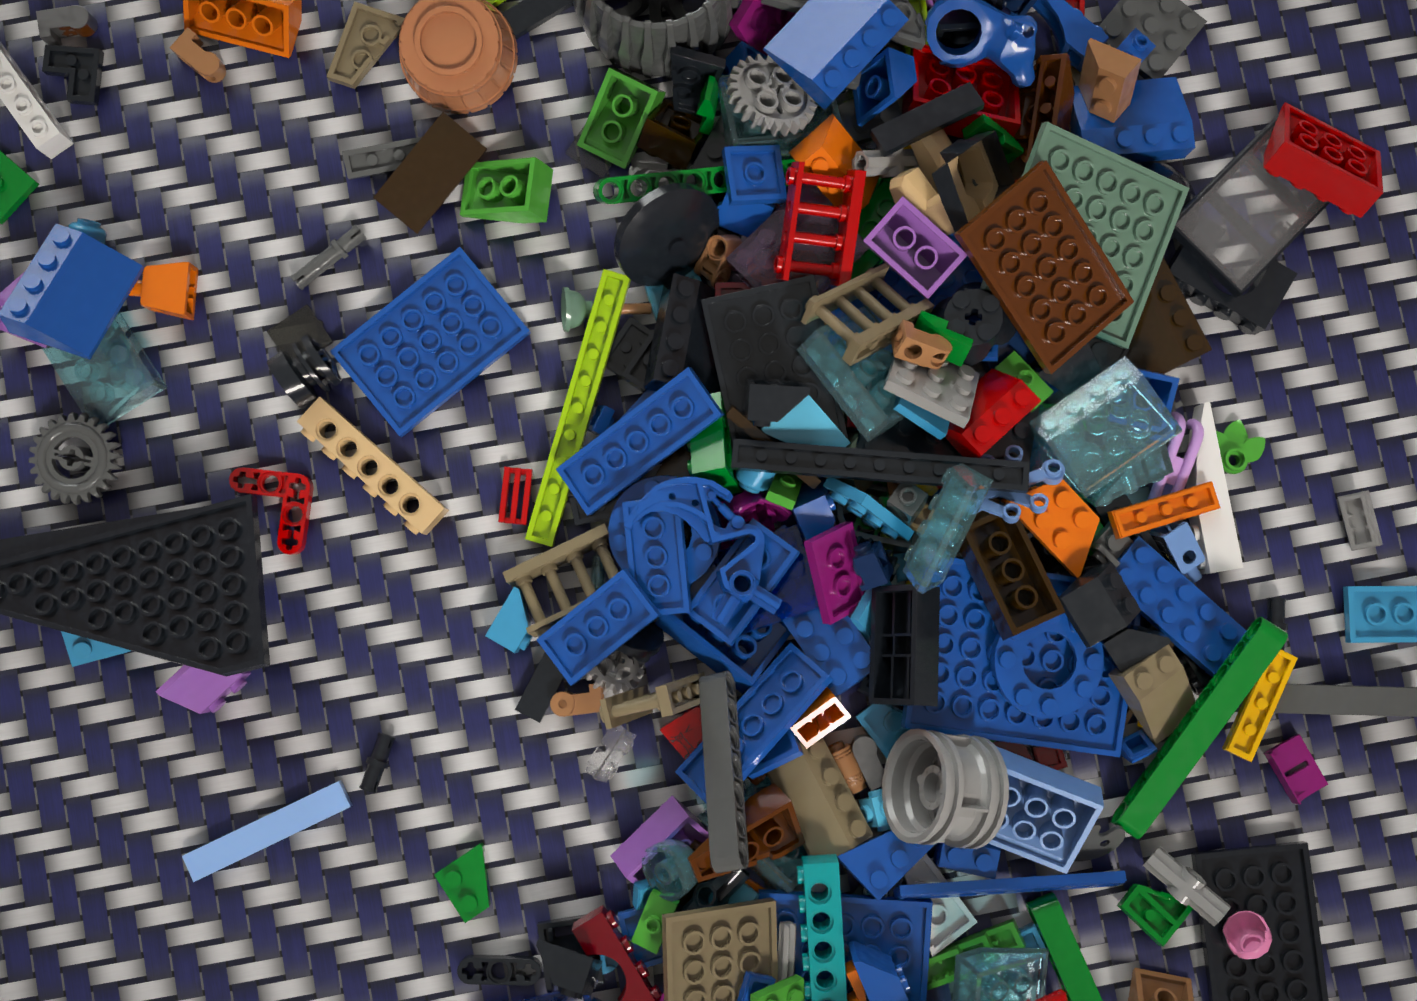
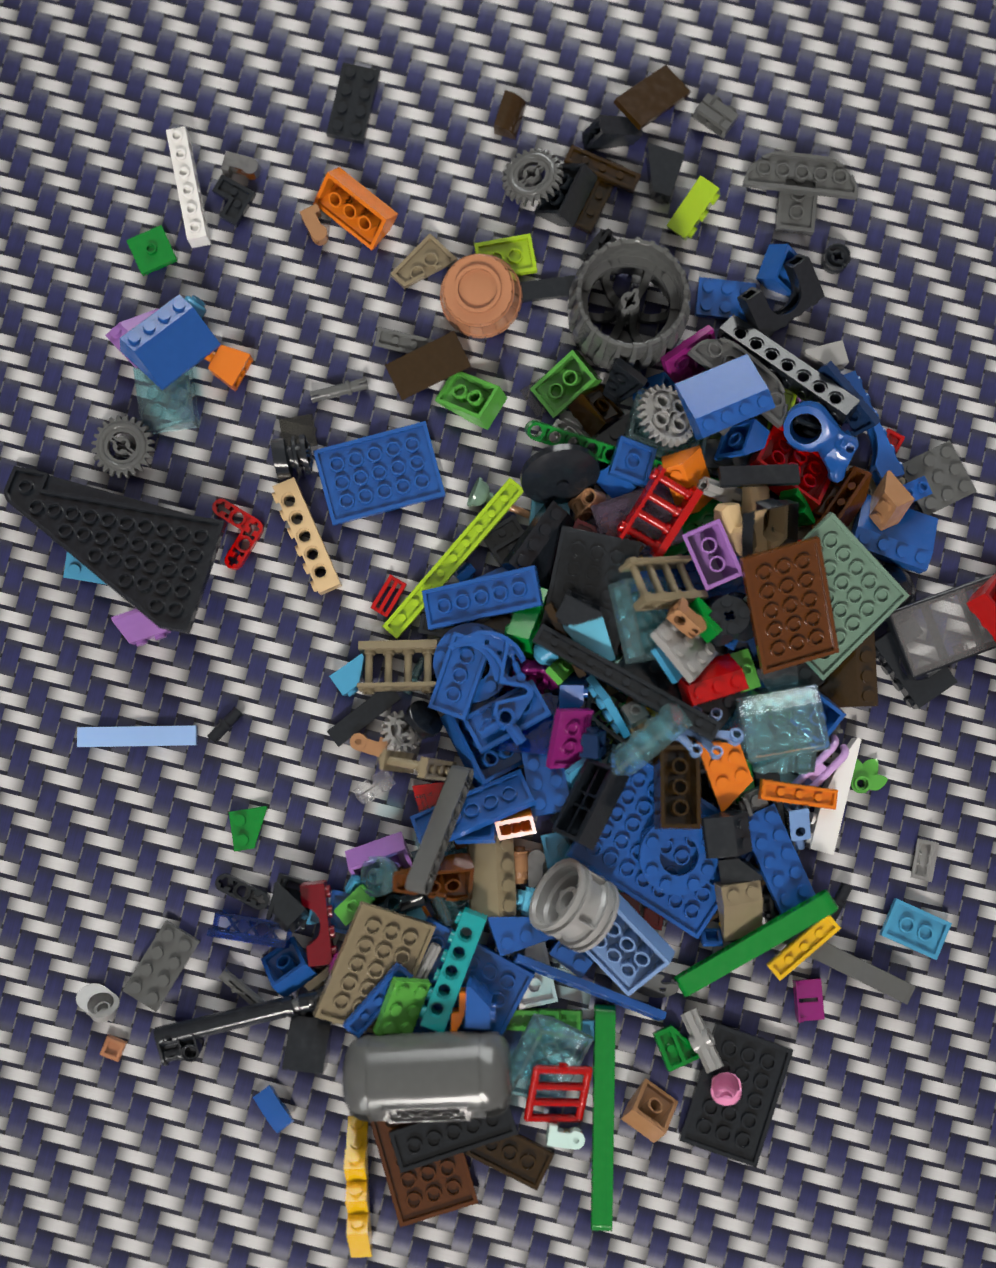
camera: 25 degrees right, 0 degrees up
blue plate [536,568,661,686] -> none
green slope [696,75,719,135] -> none

